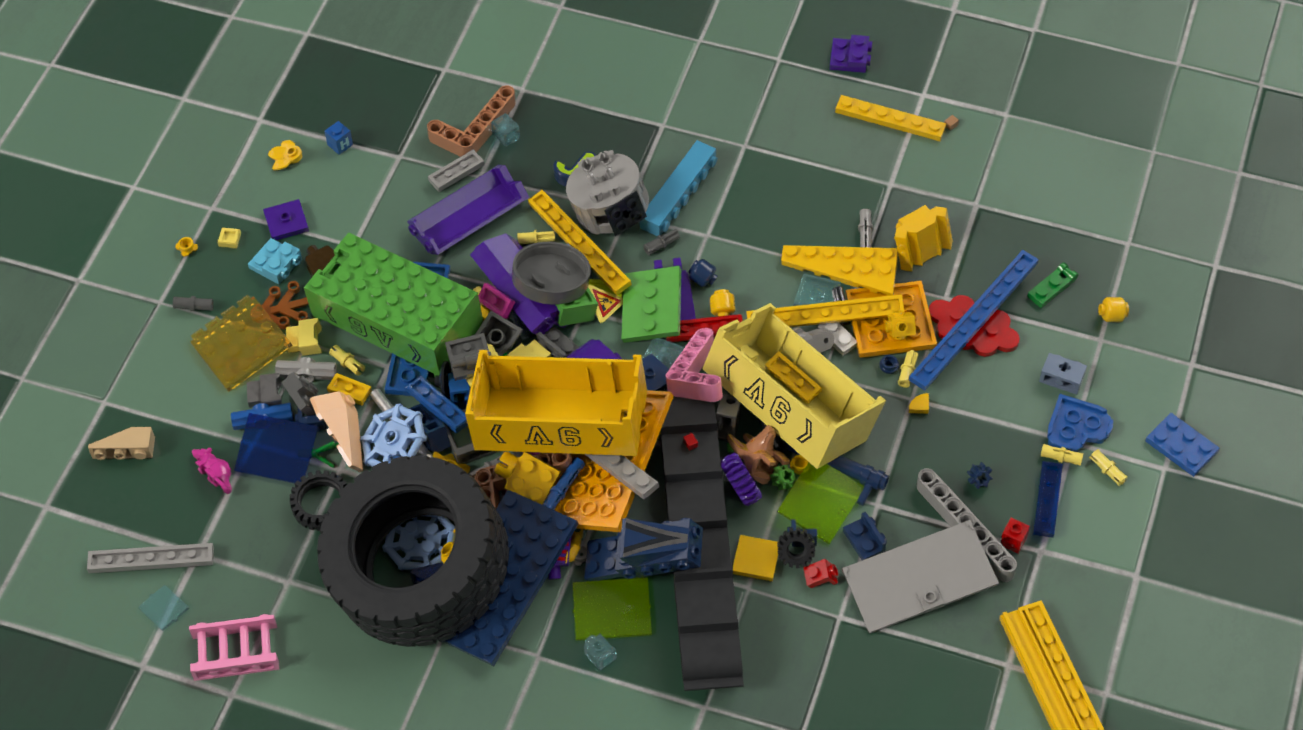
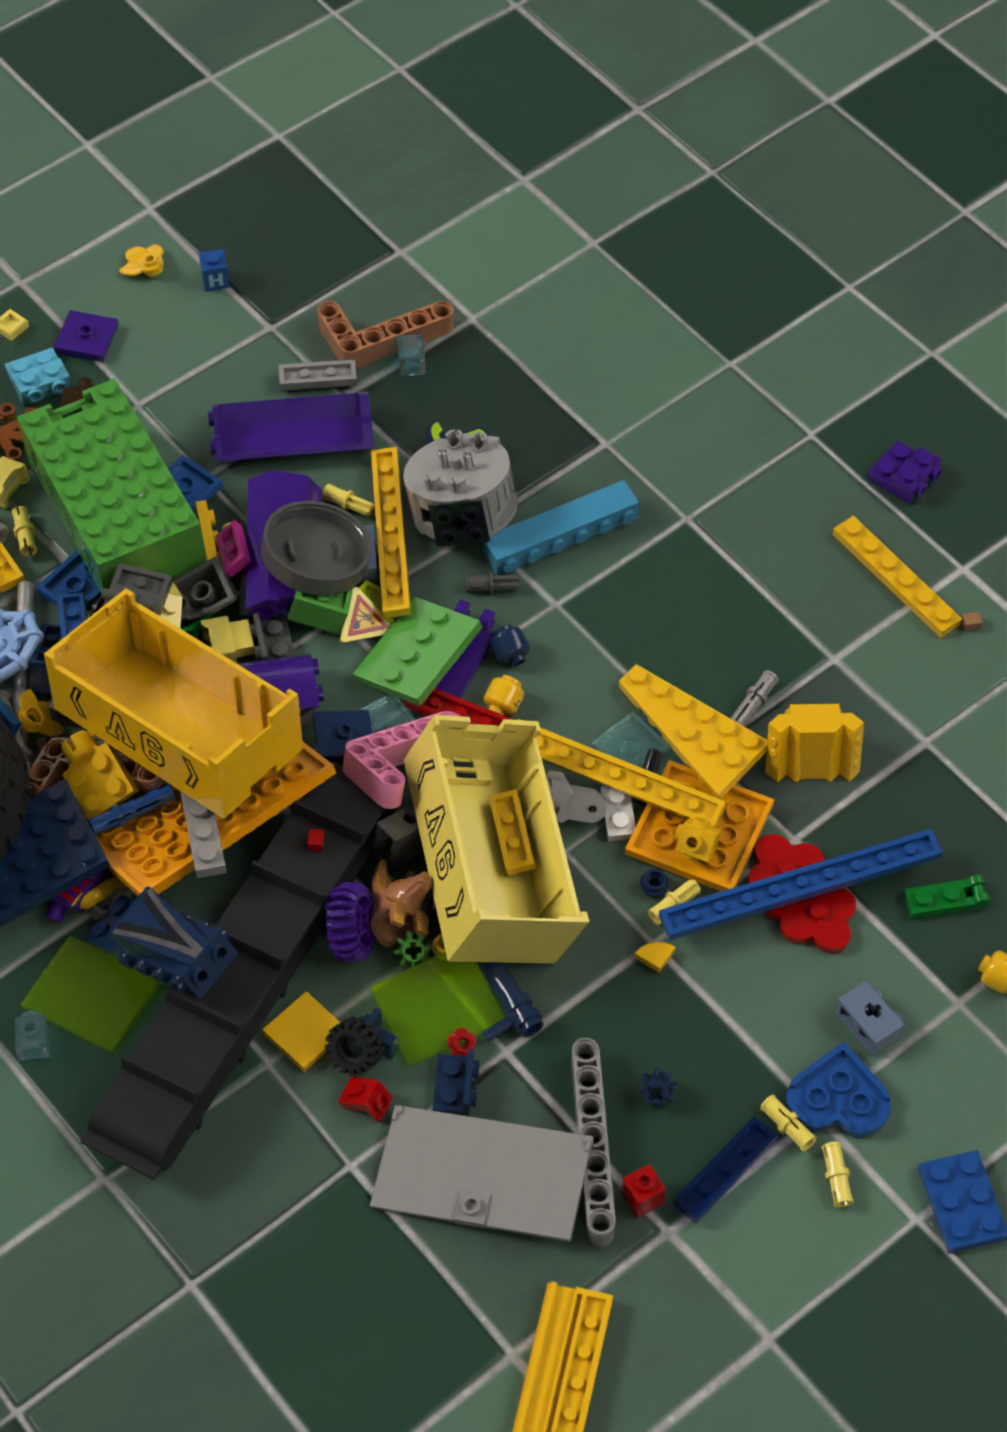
camera: 30 degrees right, 0 degrees up
none -> red plate [447,1028,477,1056]

